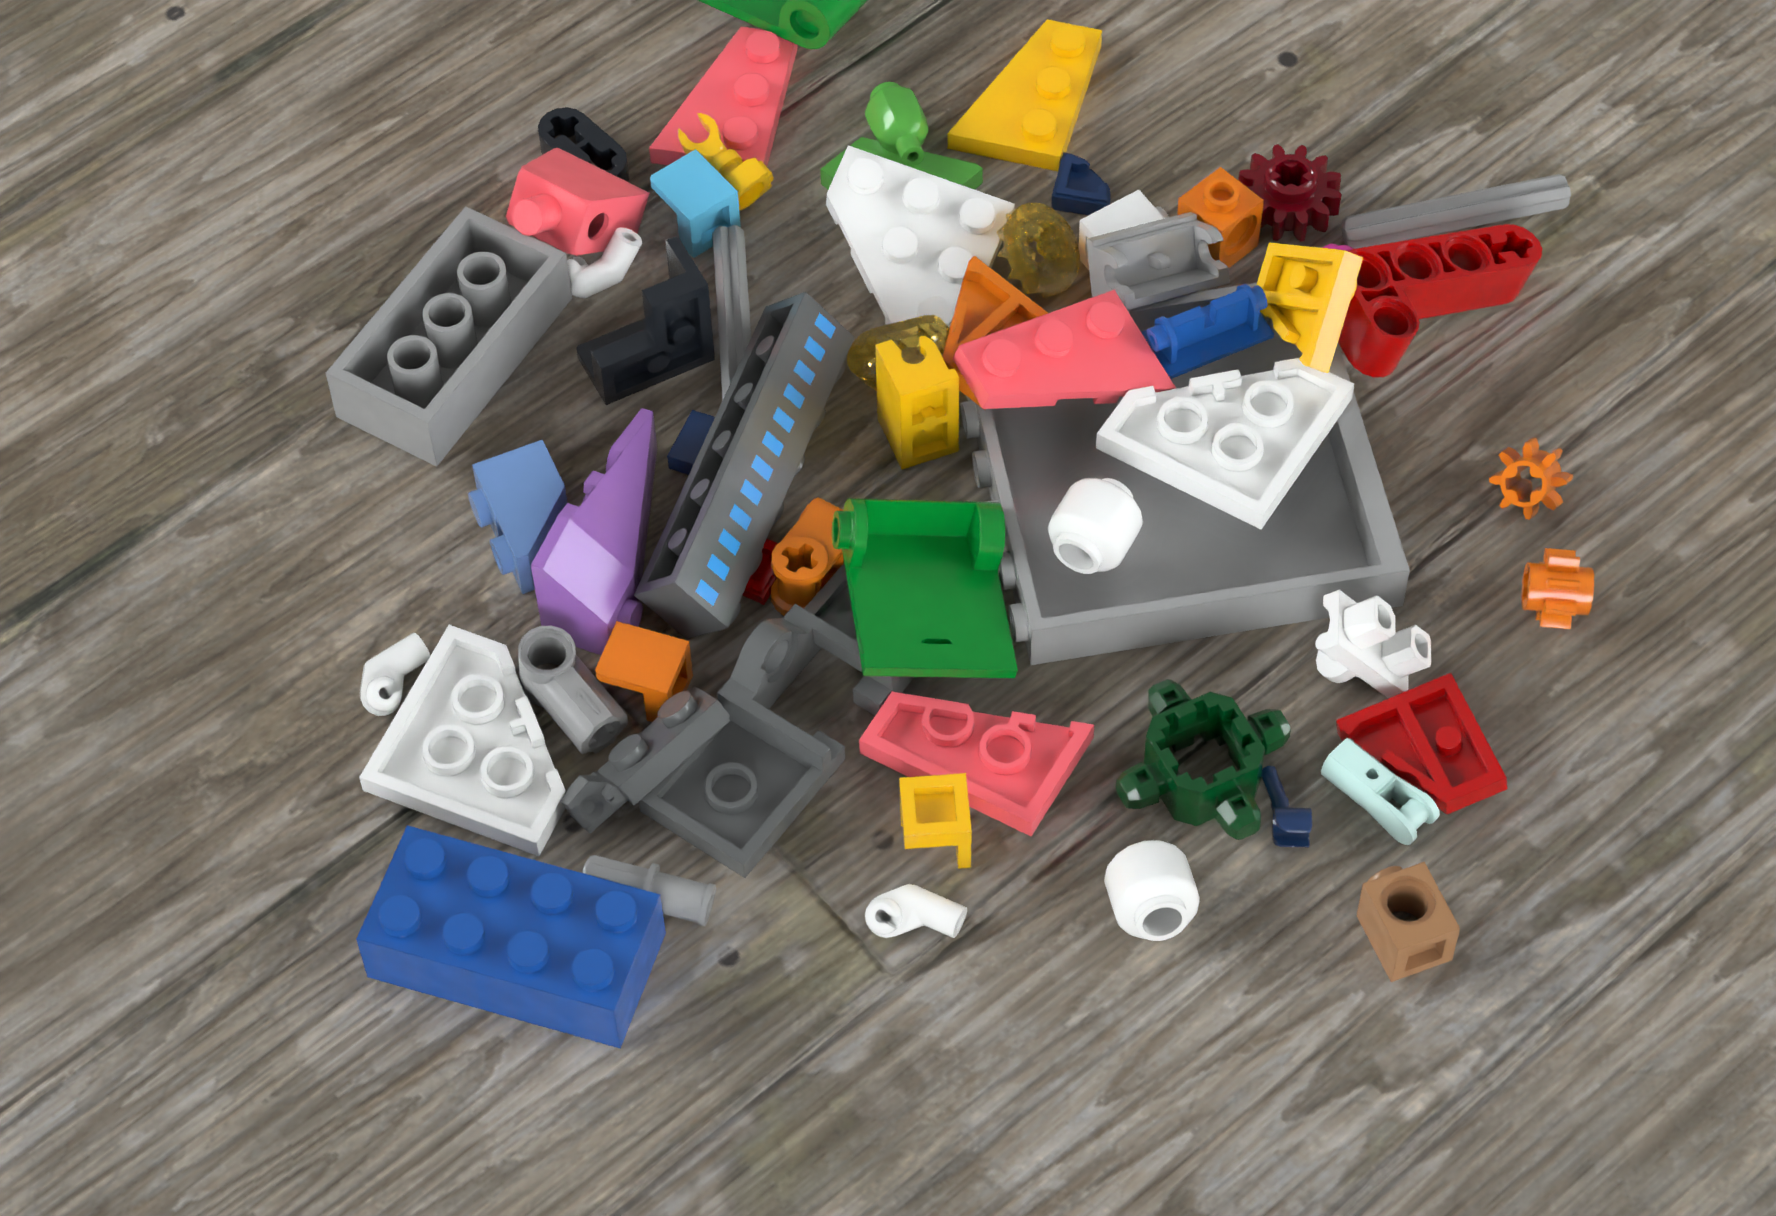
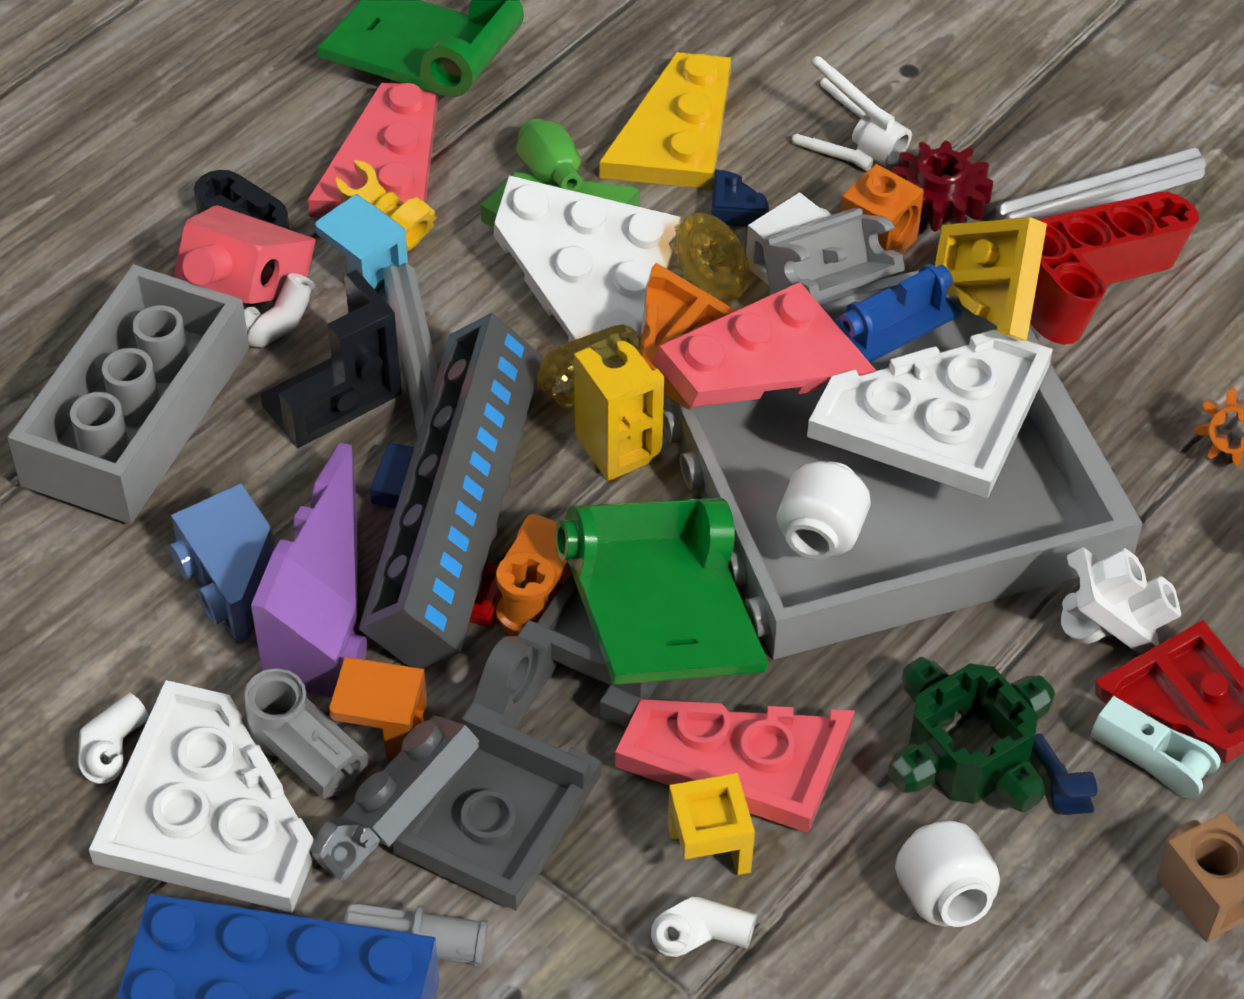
camera: 10 degrees left, 5 degrees down
none -> white plant [791,56,912,172]

